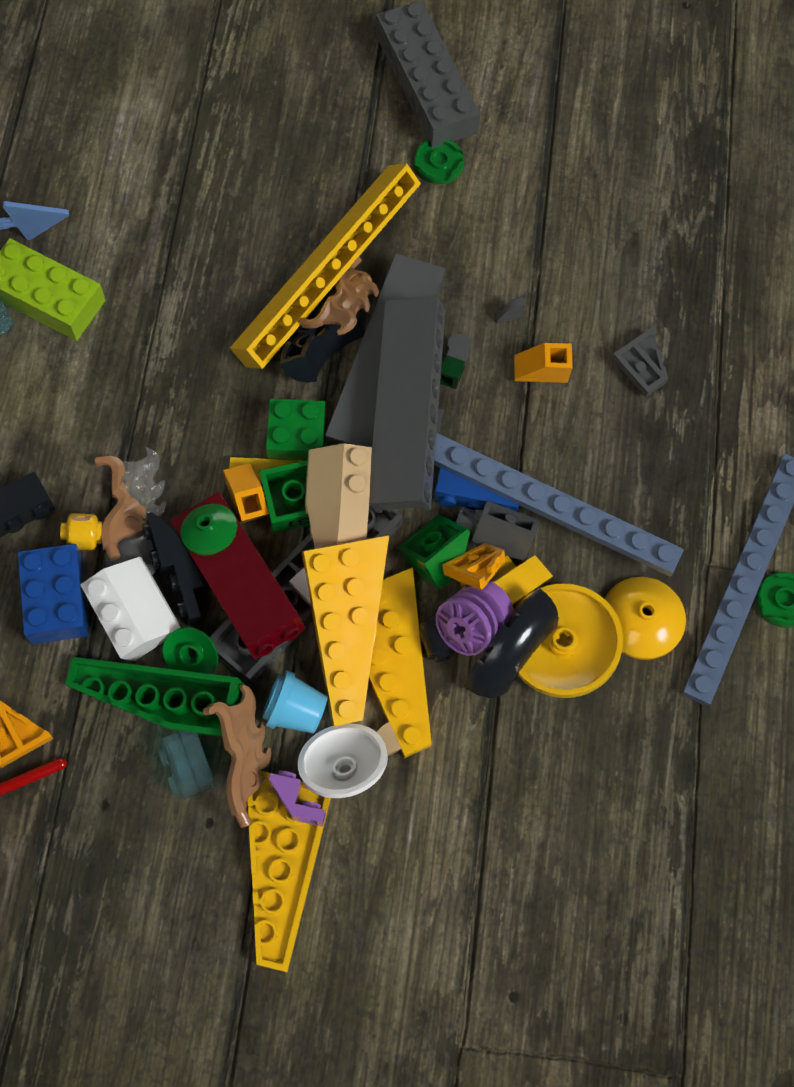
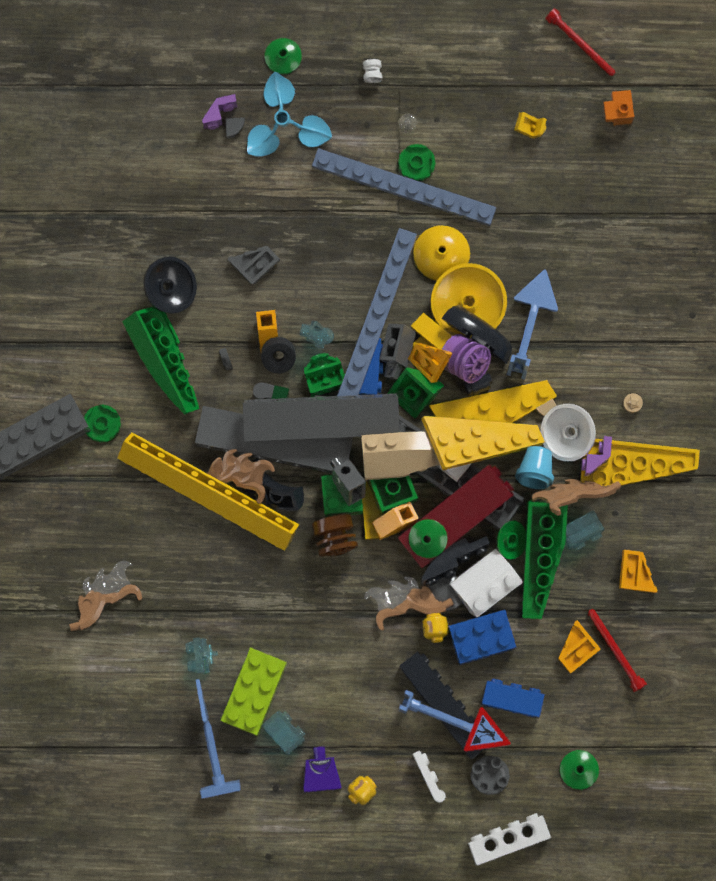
camera: 90 degrees left, 10 degrees up
none -> piece [69,561,143,631]
none -> green wedge [122,307,200,415]
none -> black dish [143,257,197,314]
none -> clear light blue hips [185,637,218,674]
none -> black tyre [261,337,296,374]
none -> clear light blue hips [300,321,334,349]
none -> green slope [304,353,345,397]
none -> reddish brown wheel [312,514,358,557]
none -> dark grey torso [330,457,366,506]
none -> medium blue piece [507,270,558,380]
none -> light orange wing [619,550,657,593]
none -> tan tile [623,393,643,413]

